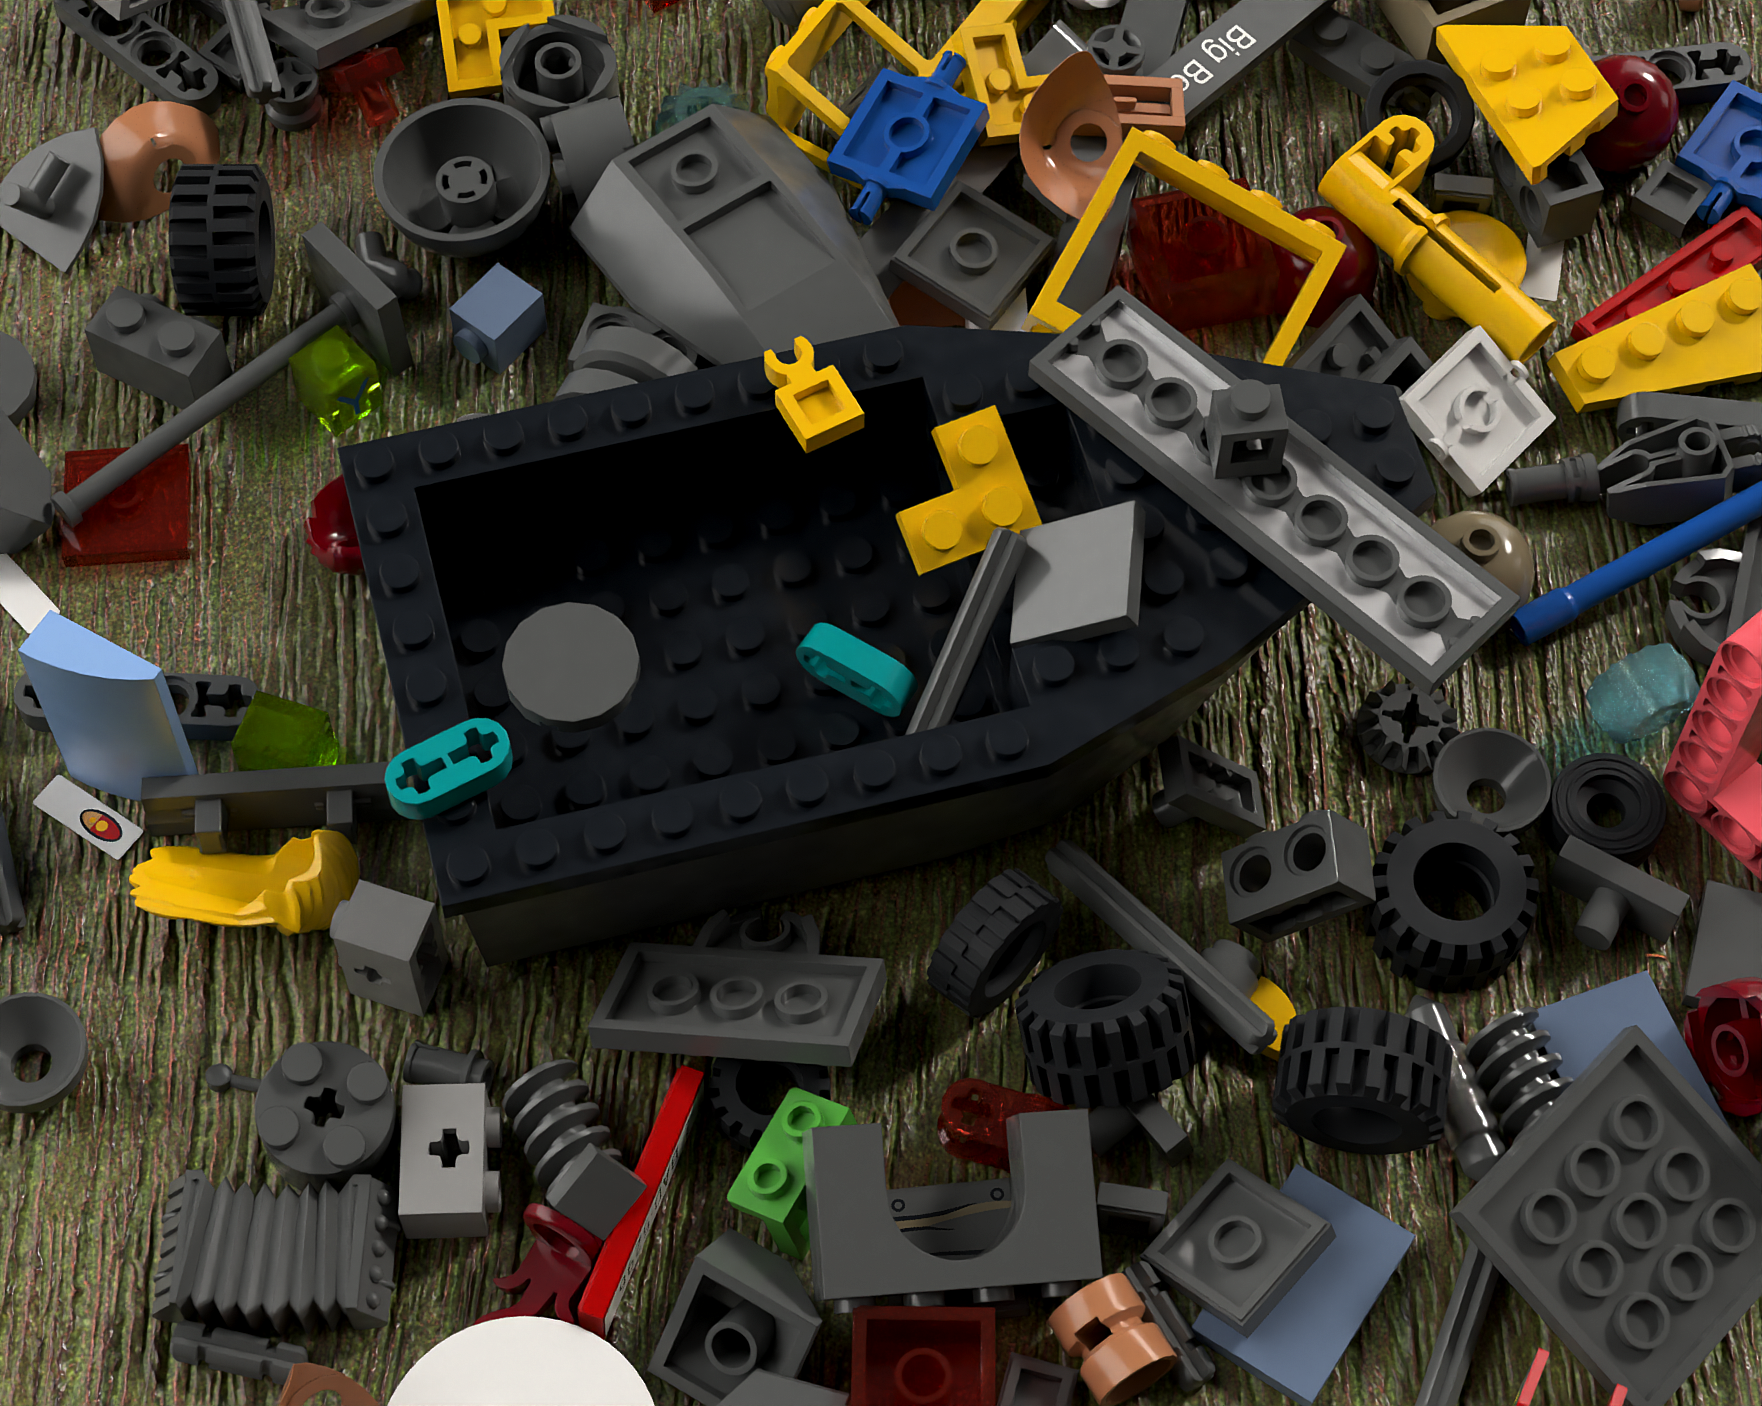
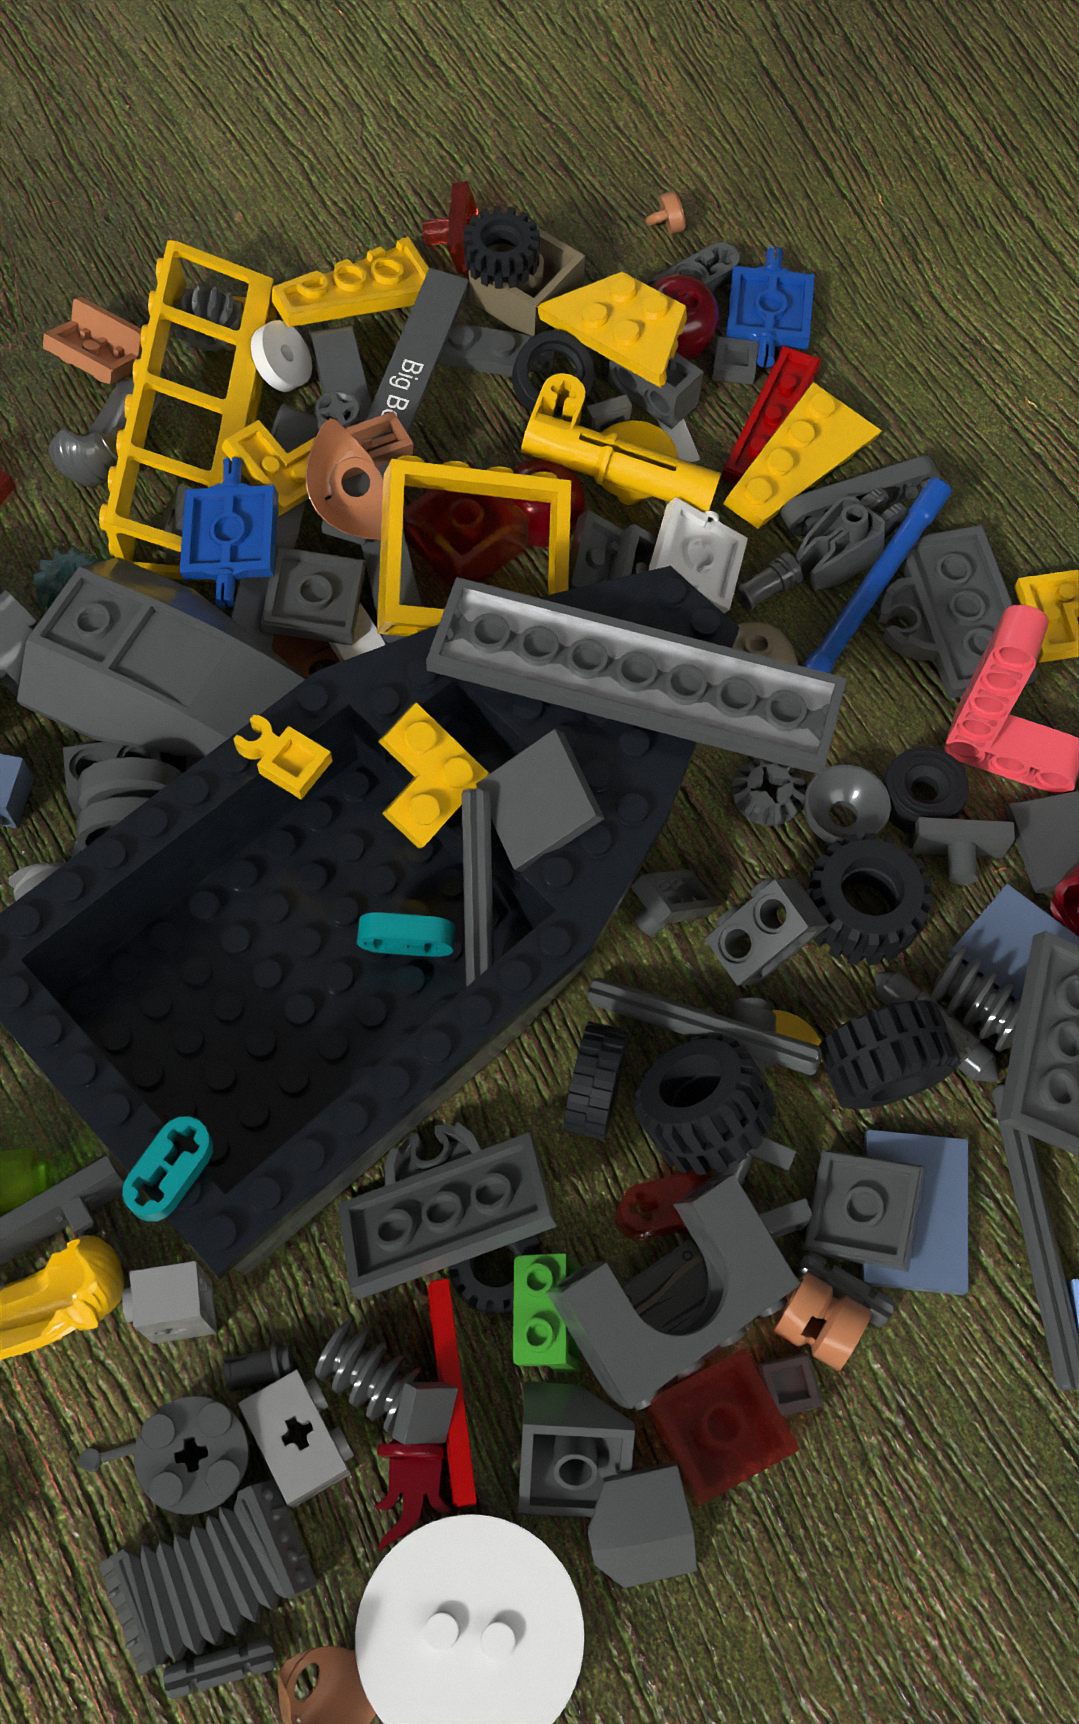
camera: 30 degrees left, 5 degrees up
dark grey tile [502,602,641,733] -> none
dark grey brick [1203,379,1289,479] -> none
clear light blue gear [1585,643,1700,743] -> none

